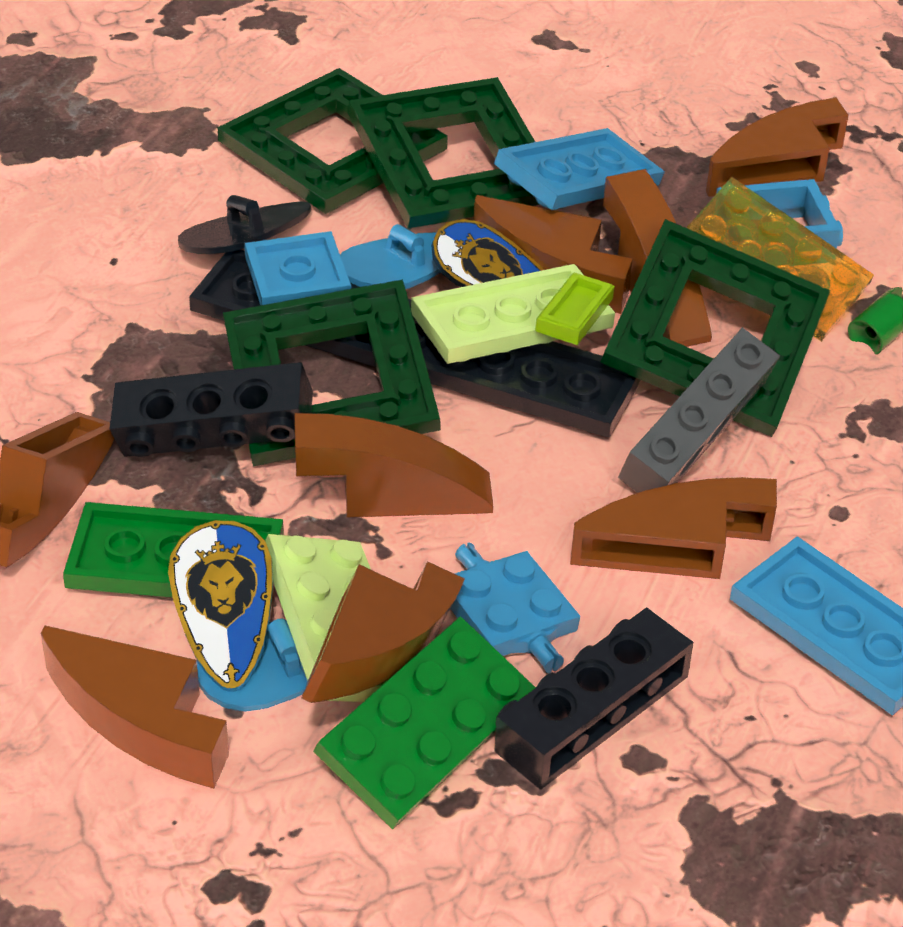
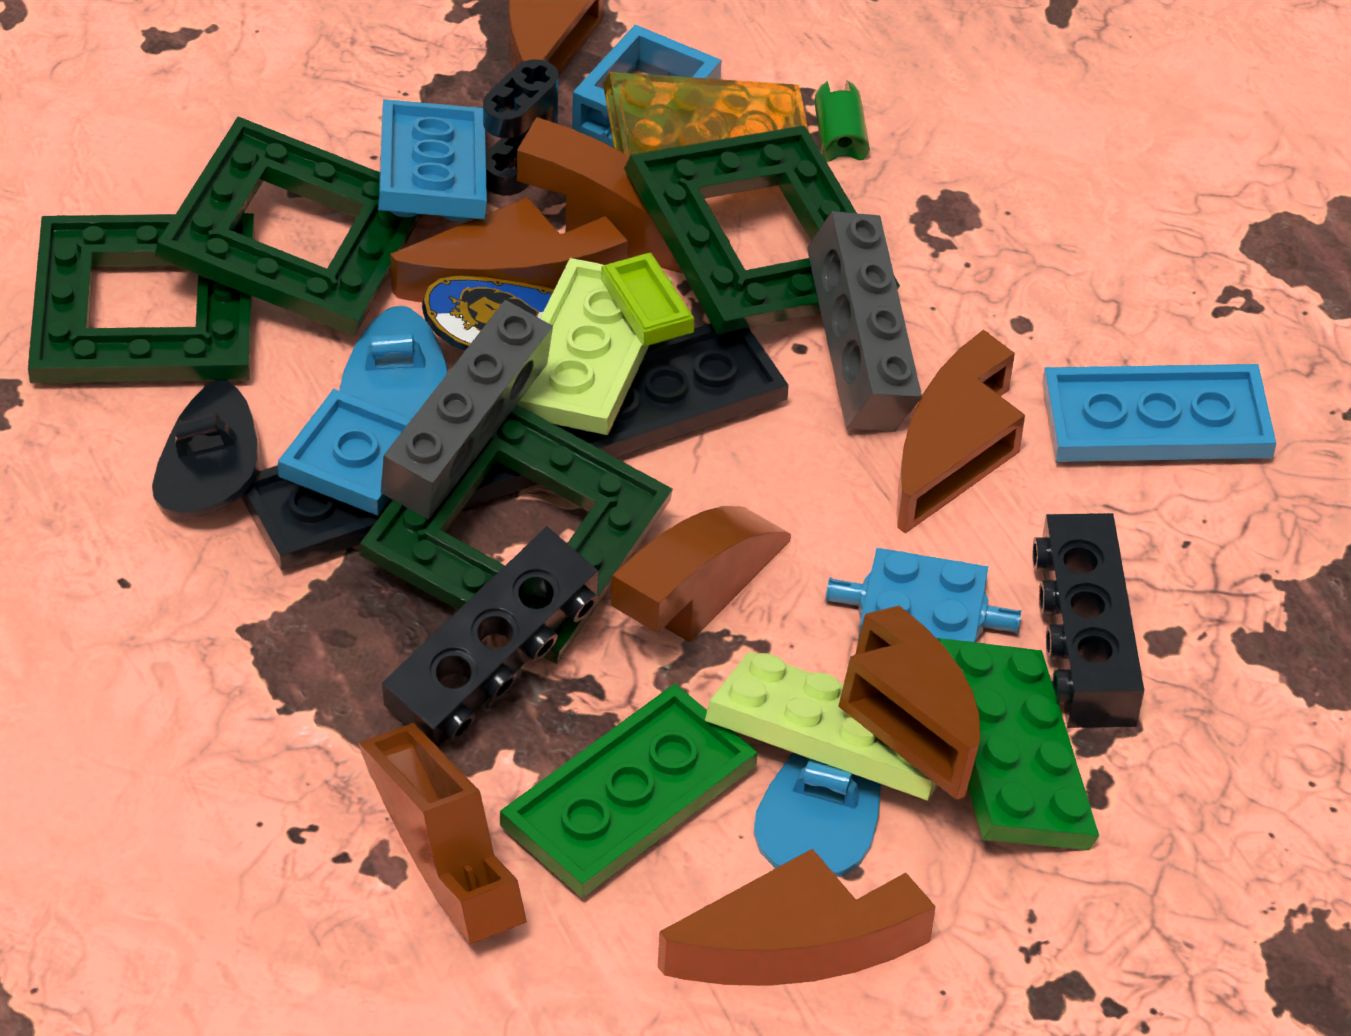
camera: 50 degrees left, 5 degrees up
shield [168,520,273,692] -> none
none -> dark grey brick [380,300,553,520]
none -> black connector [483,59,559,196]

